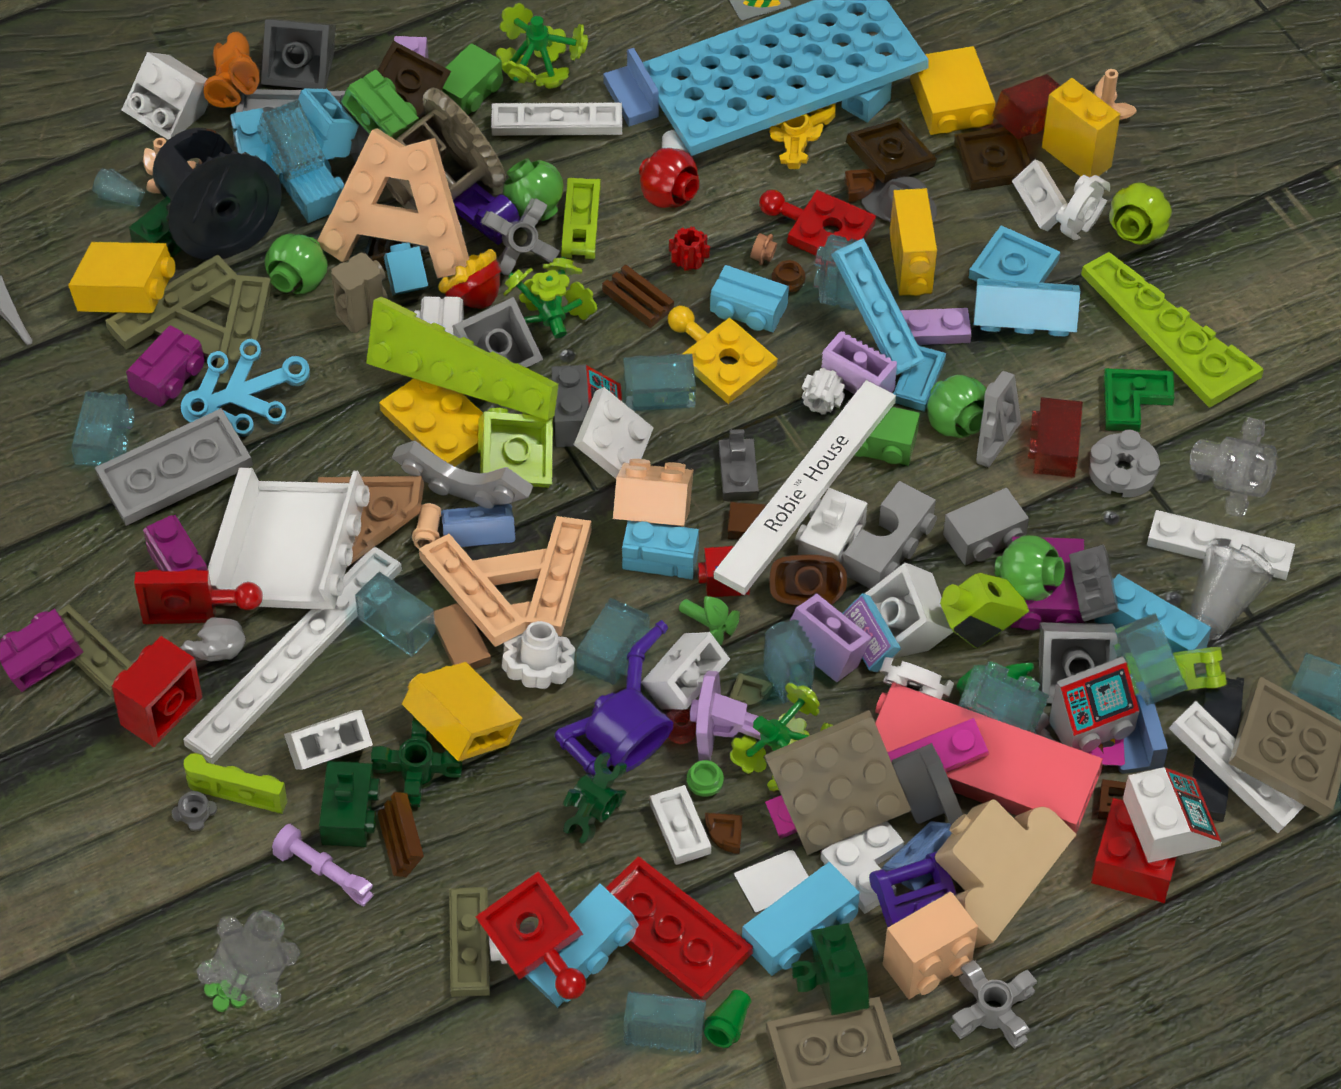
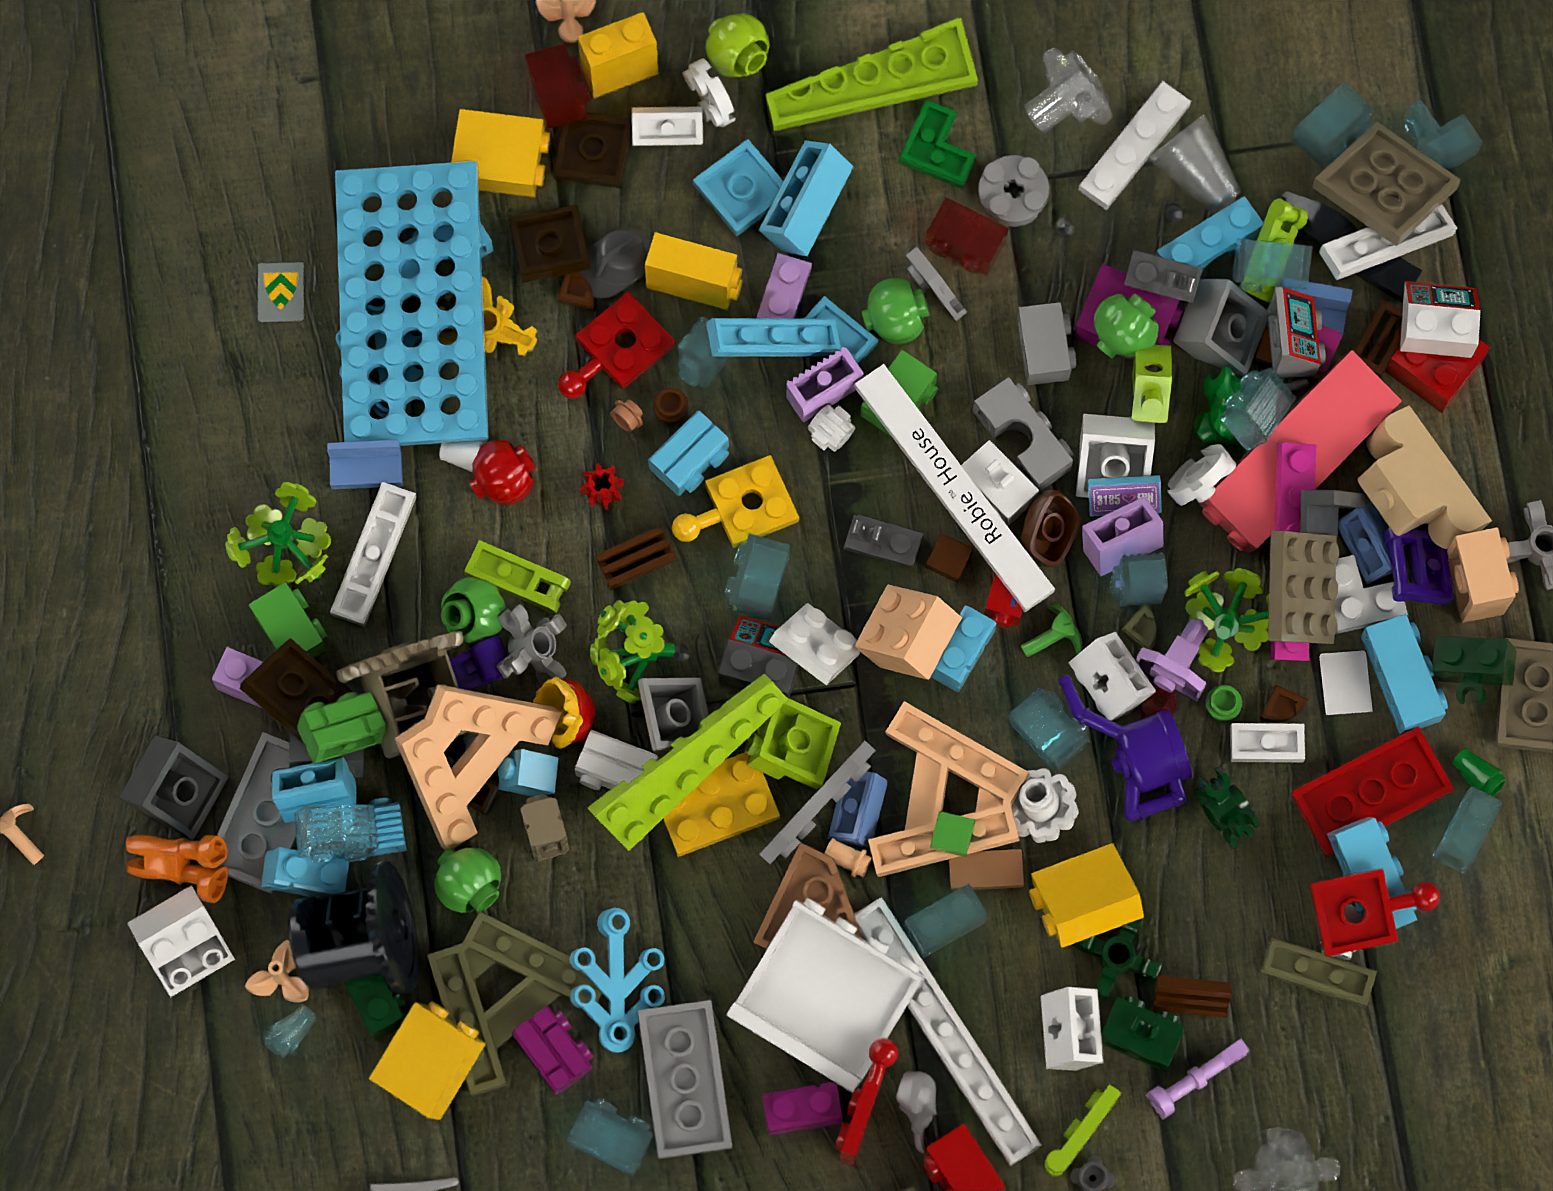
camera: 70 degrees left, 20 degrees up
none -> bright green tile [930,811,975,857]

